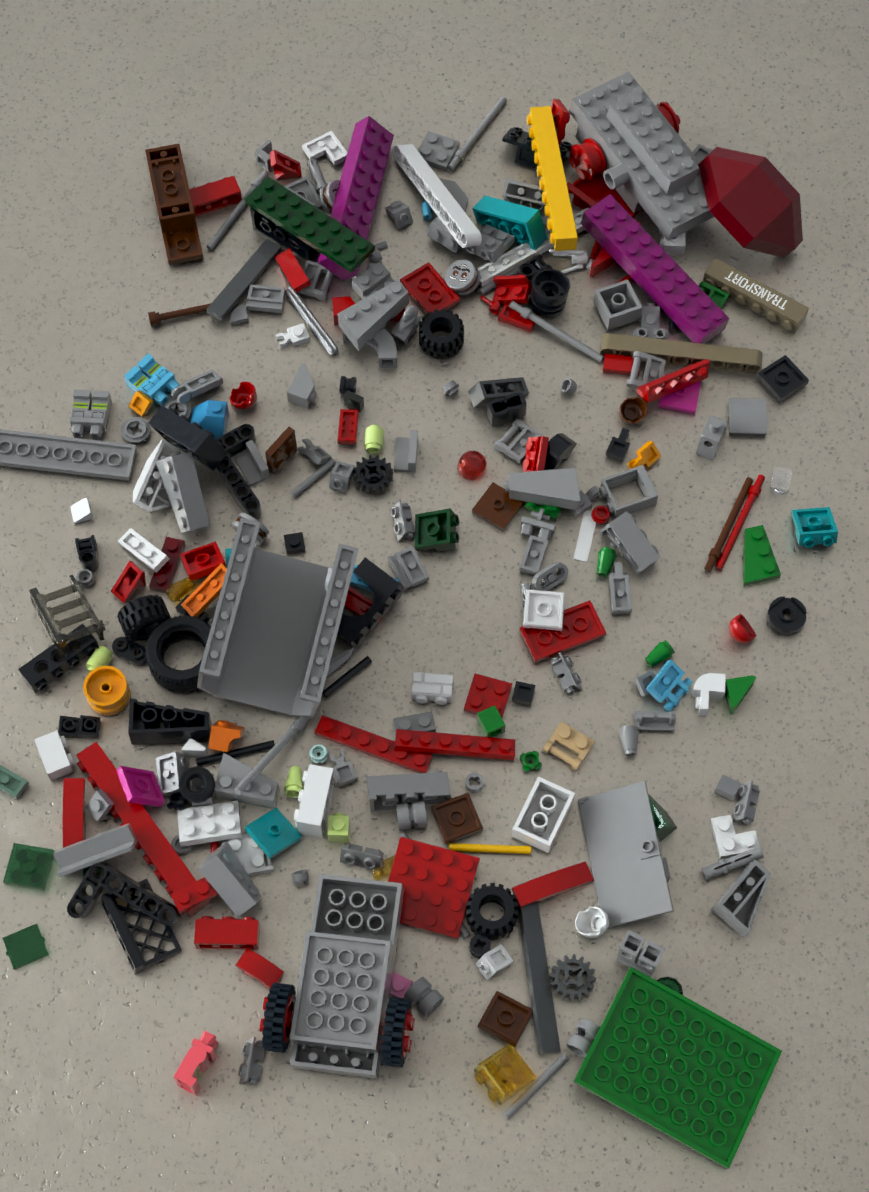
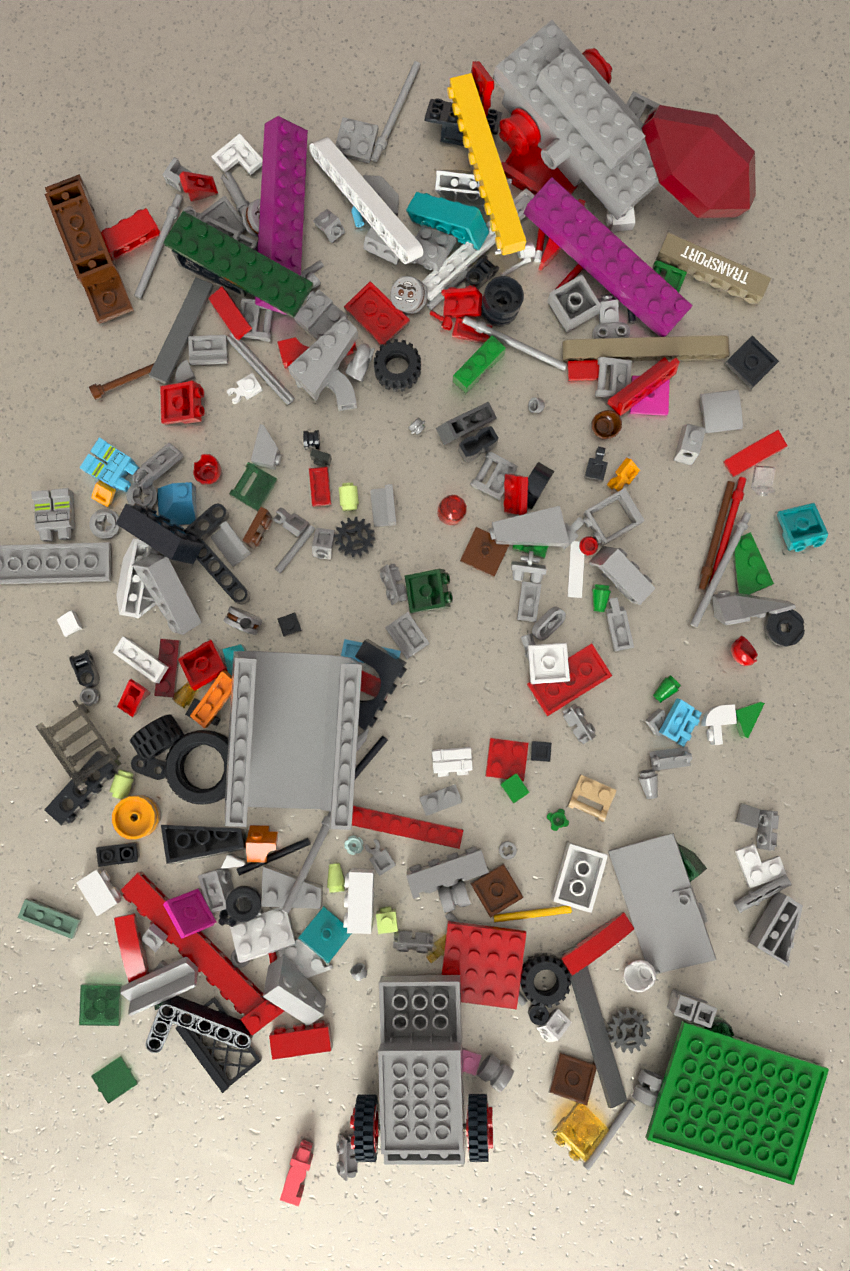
camera: 10 degrees left, 20 degrees up
red slope [235,948,284,989] -> none
red plate [395,729,515,760] -> none
none -> red plate [160,381,205,425]
none -> clear green plate [229,462,278,512]
none -> green arch [453,335,506,394]
none -> light grey bar [690,512,751,627]
none -> light grey wedge [712,590,796,625]
none -> red slope [723,430,788,478]

